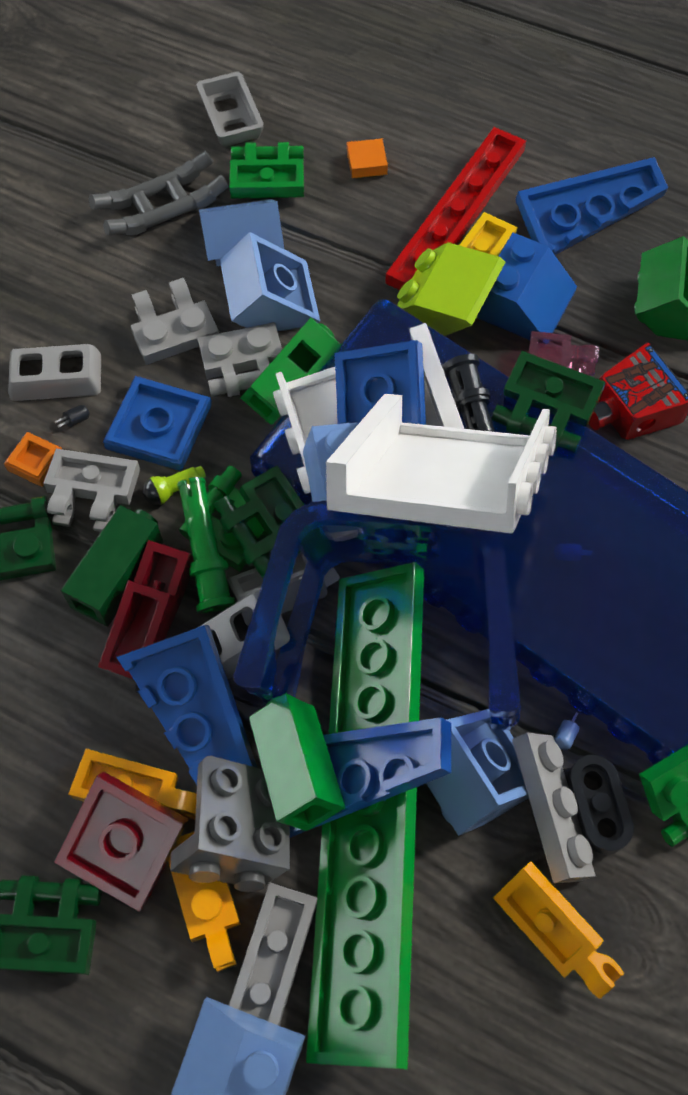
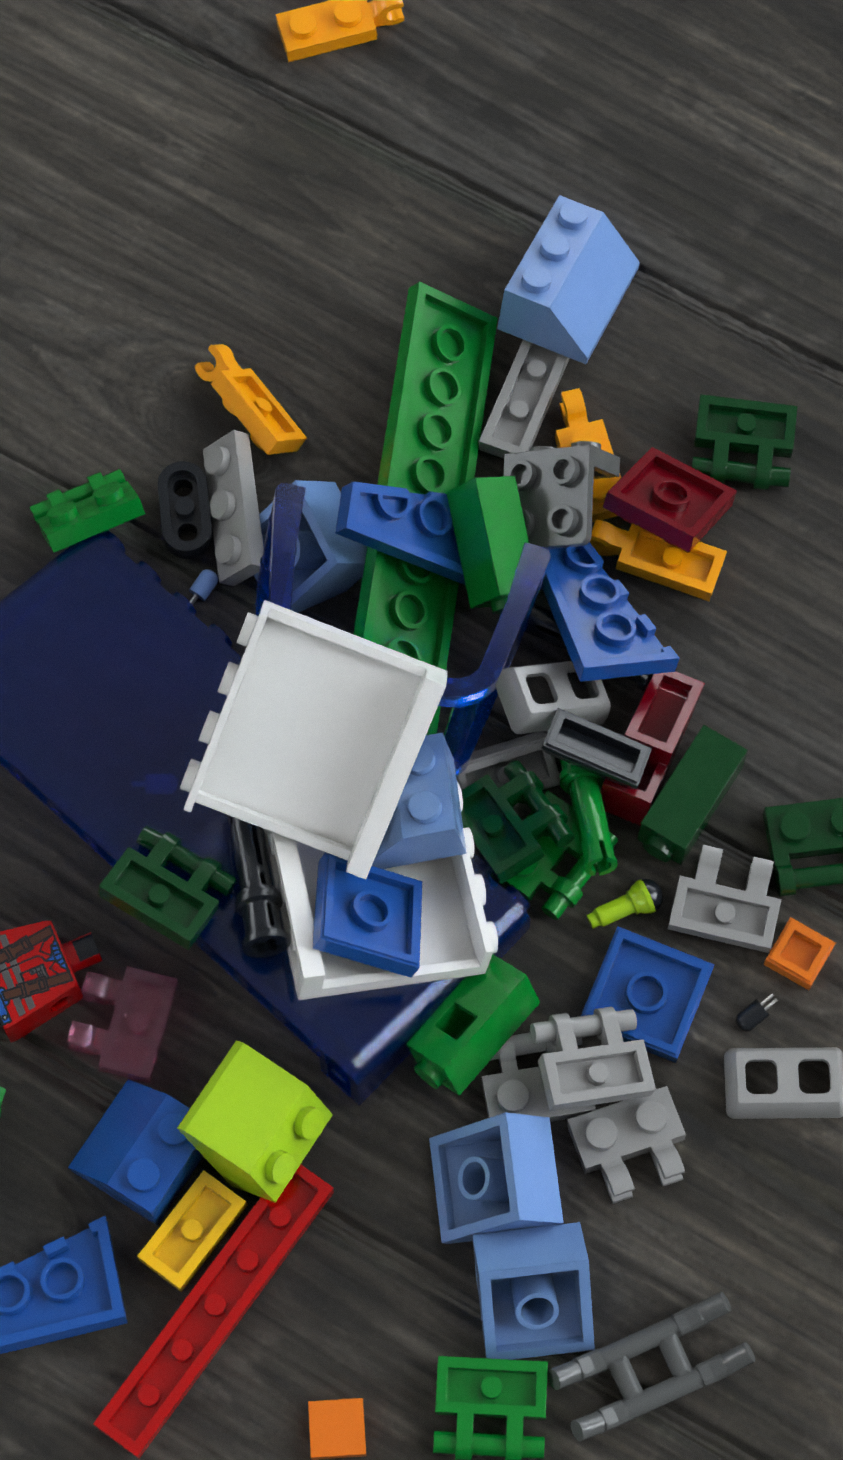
camera: 175 degrees left, 5 degrees up
none -> light grey plate [530,1006,656,1112]
none -> black tile [542,708,652,789]

